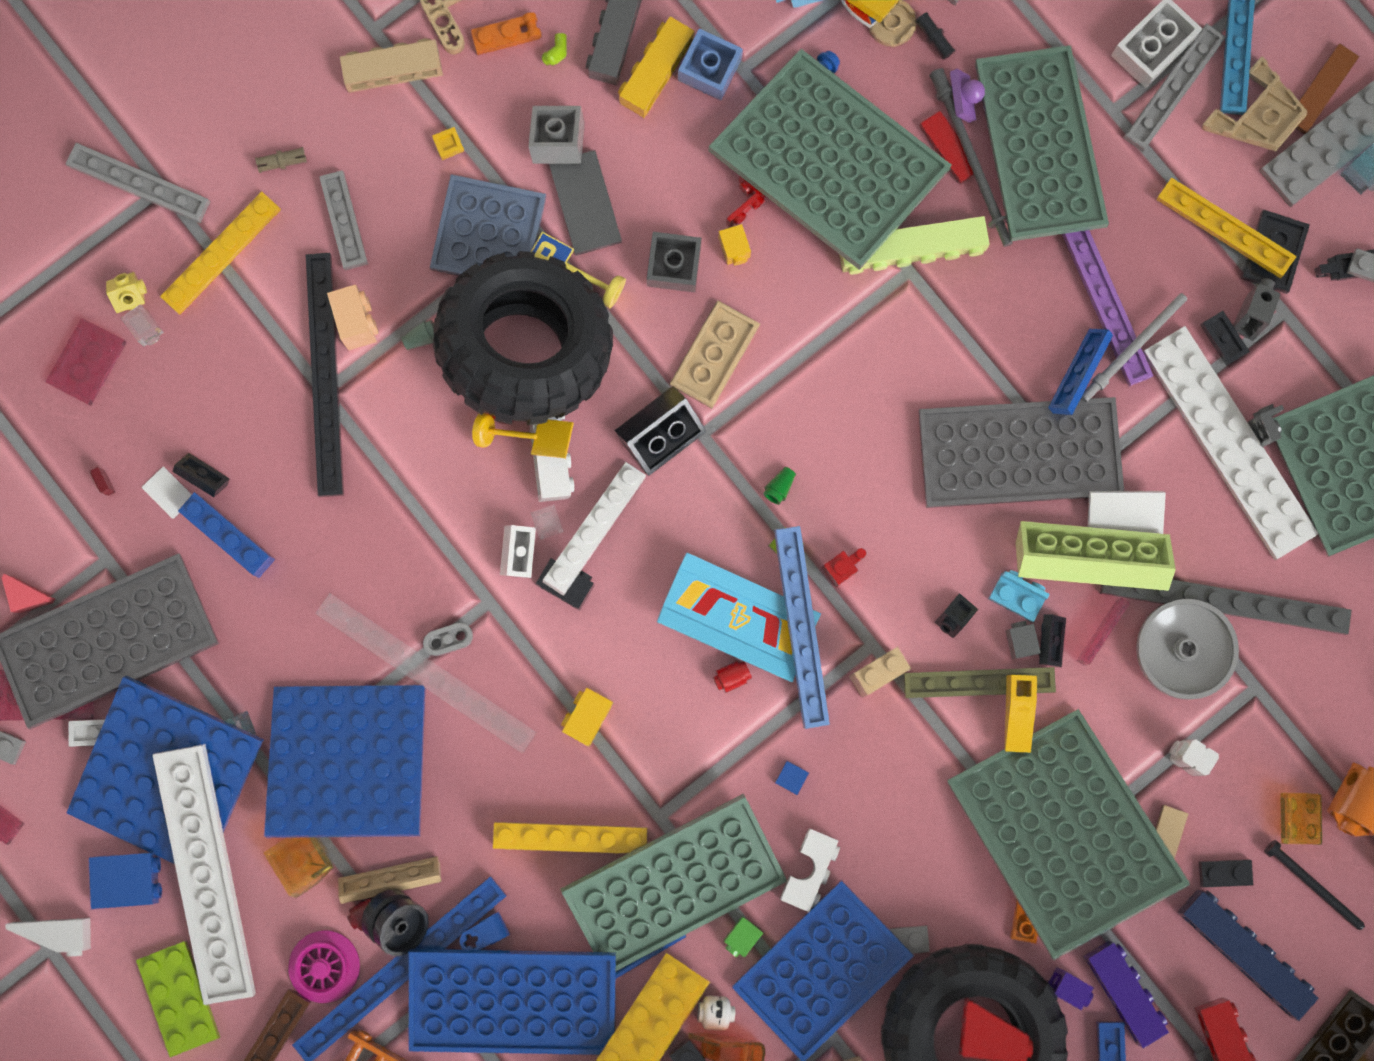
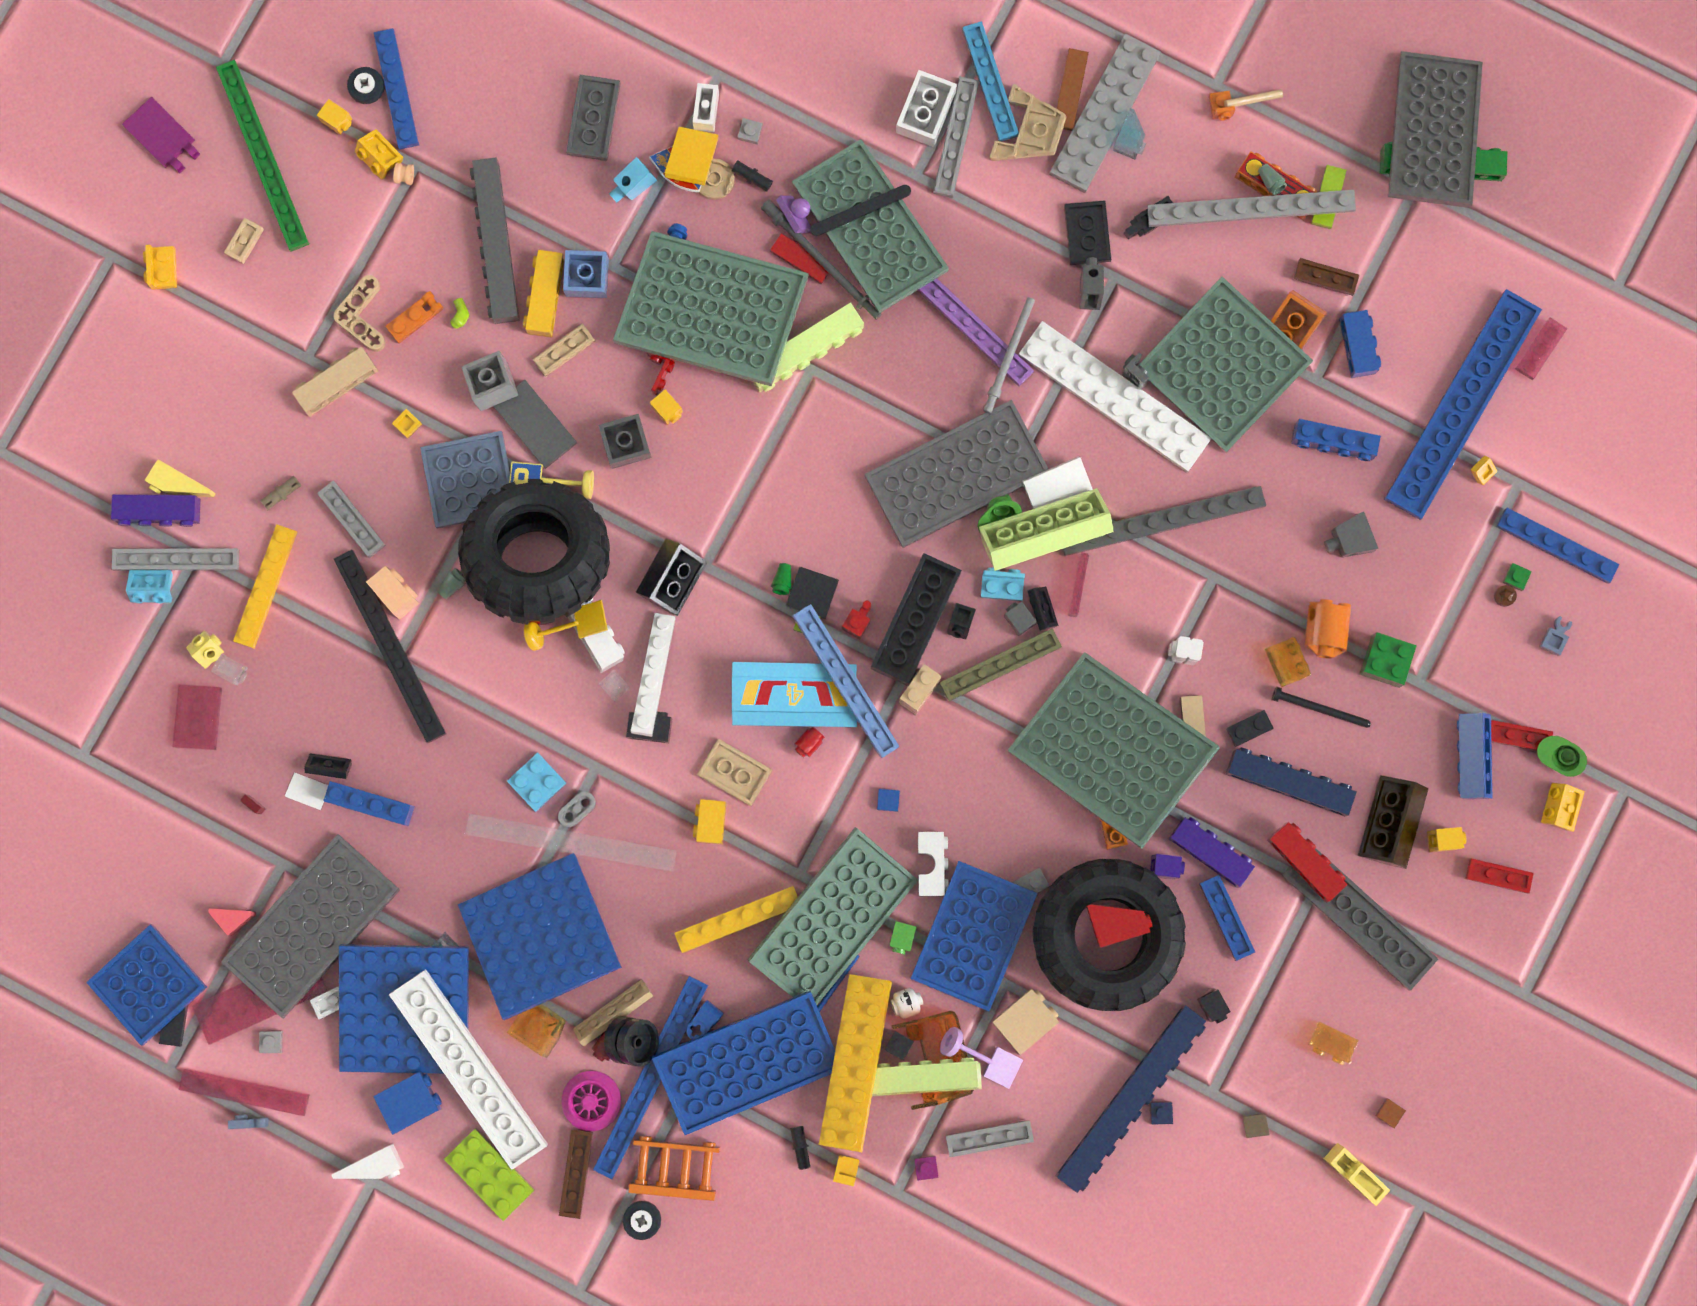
camera: 20 degrees left, 0 degrees up
white brick [500,525,536,578] -> none
tan tile [670,300,760,409] -> none
yellow slope [1005,675,1037,752] -> none
blue plate [1048,329,1113,415] -> none
light grey dish [1136,599,1239,700] -> none
yellow plate [1157,177,1297,279] -> none
black plate [1200,311,1250,366] -> none
none -> dark purple brick [111,494,201,527]
none -> medium azure bracket [126,570,173,604]
none -> light yellow slope [145,460,216,497]
none -> medium azure plate [507,752,567,812]
none -> tan tile [533,323,595,377]
none -> tan tile [697,739,772,806]
none -> black tile [786,567,839,619]
none -> black piece [810,185,911,236]
none -> black brick [871,553,962,686]
none -> bright green piece [977,494,1022,532]

